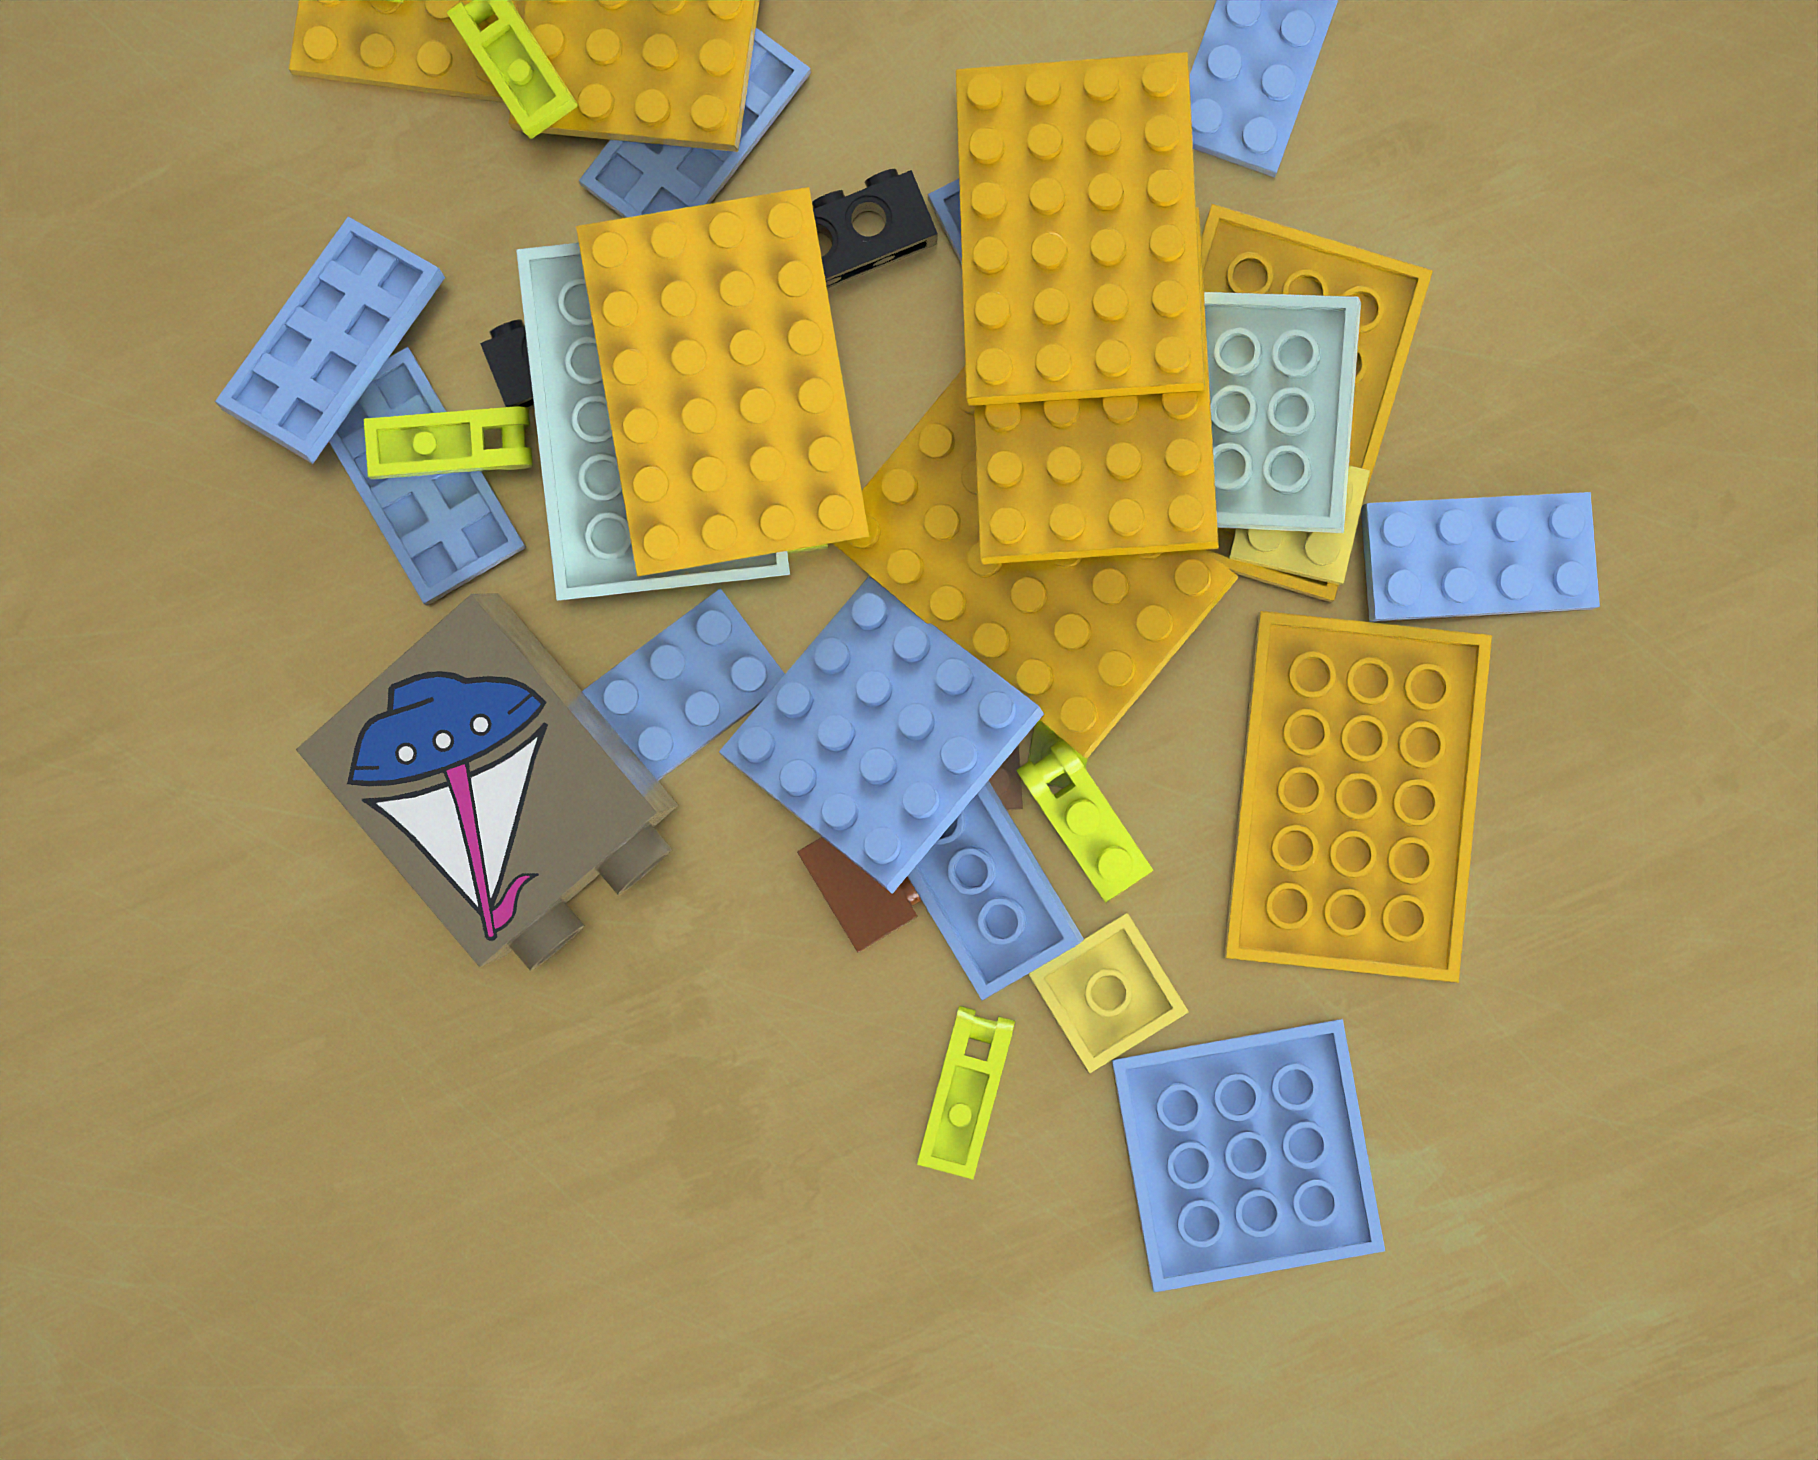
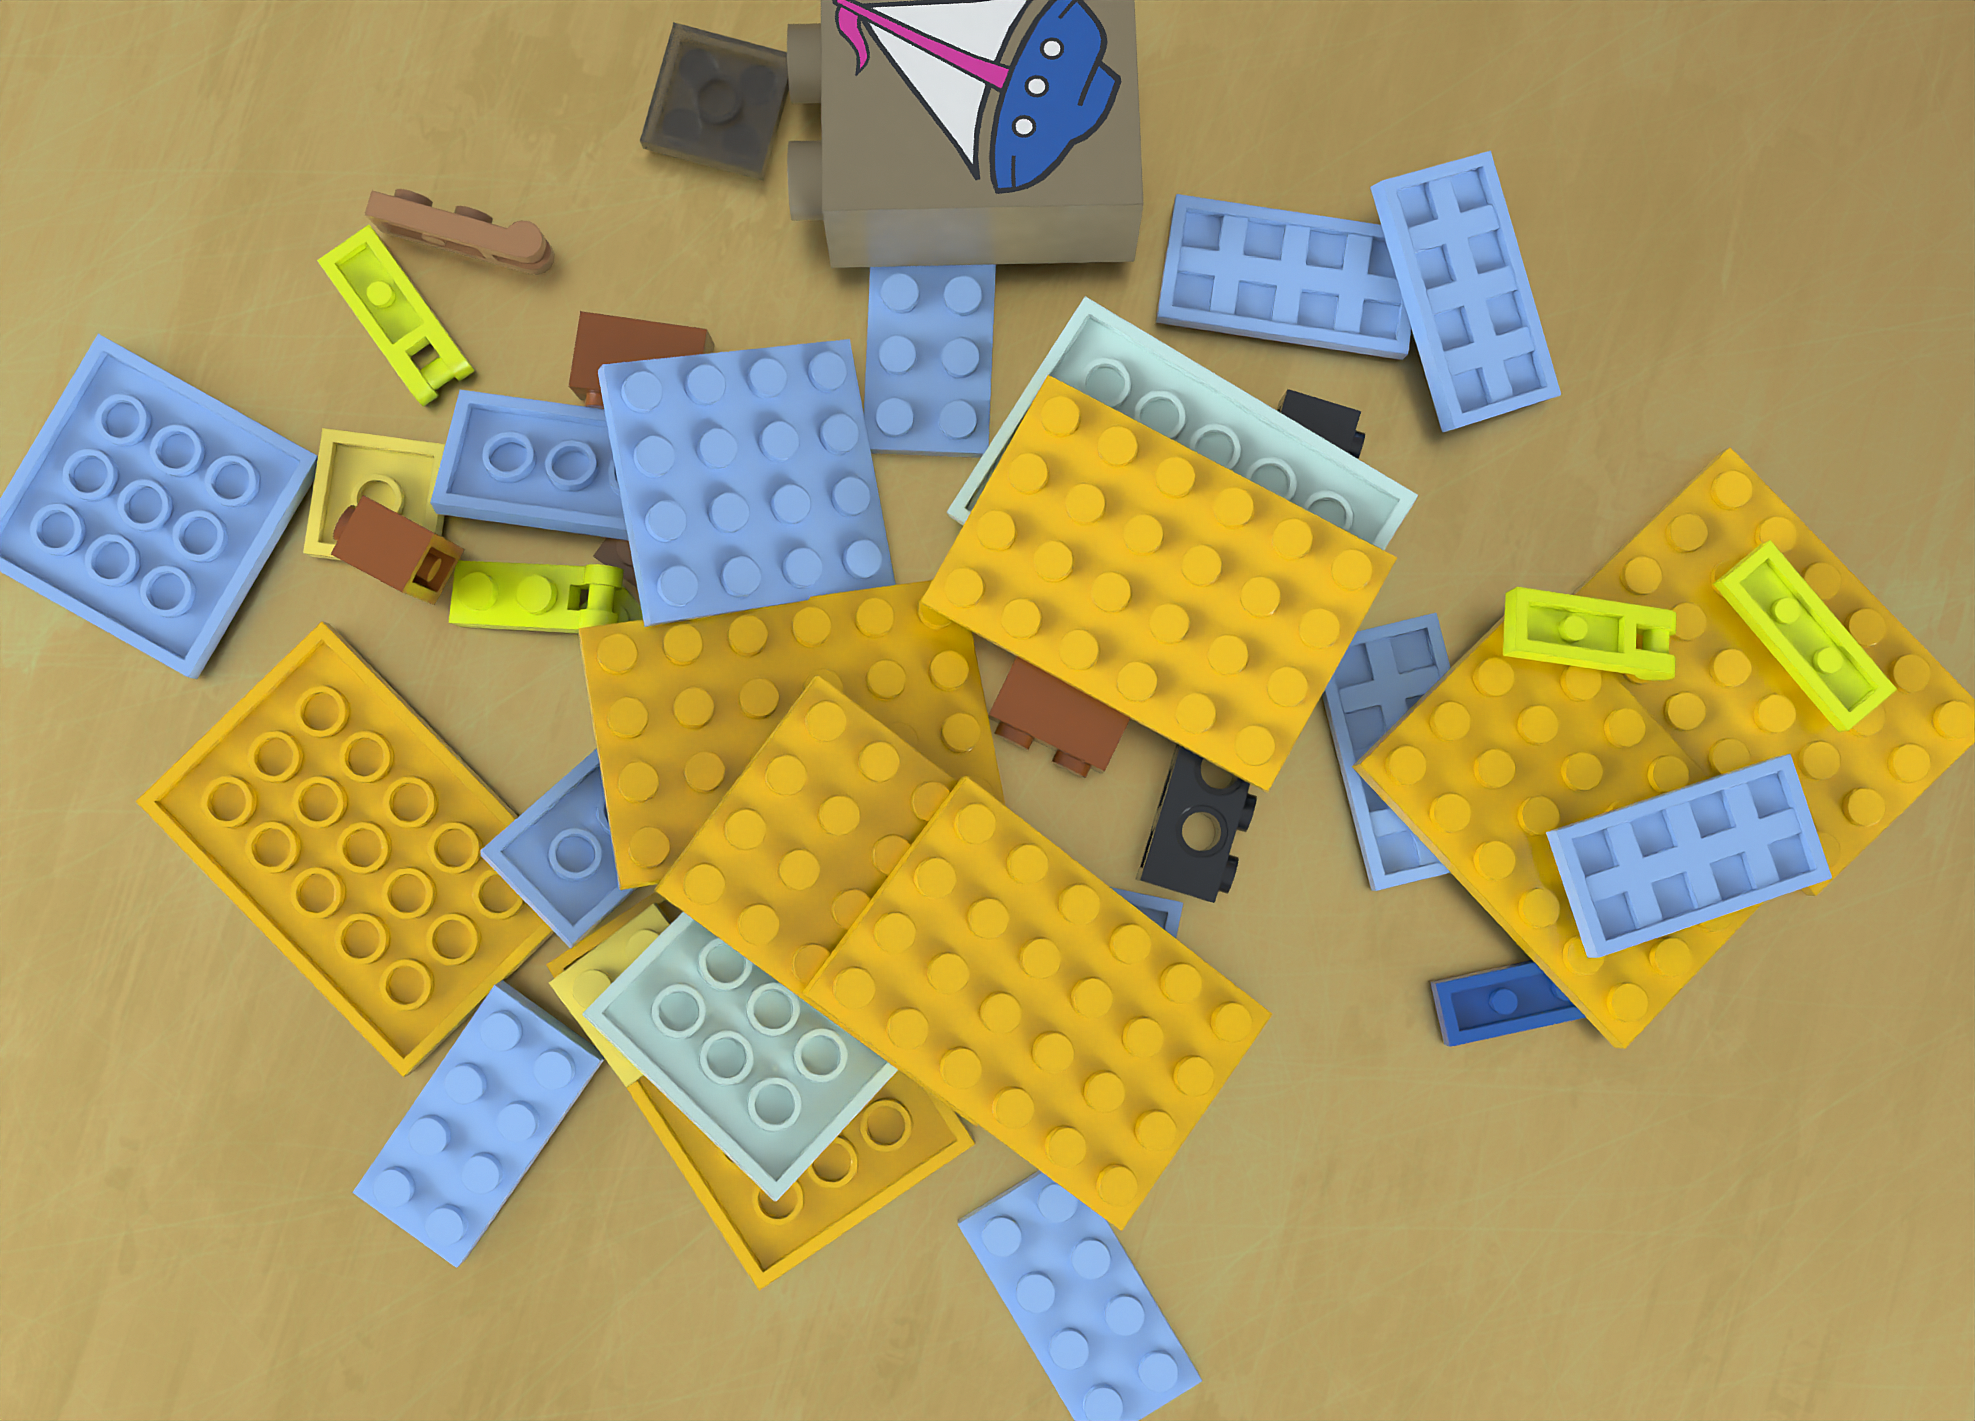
camera: 125 degrees right, 0 degrees up
neon yellow plate [364,407,533,480] -> none
none -> dark orange brick [331,495,465,605]
none -> medium nougat plate [365,189,554,275]
none -> light blue plate [481,748,638,949]
none -> clear smoke plate [640,22,789,181]
none -> dark orange brick [988,656,1131,778]

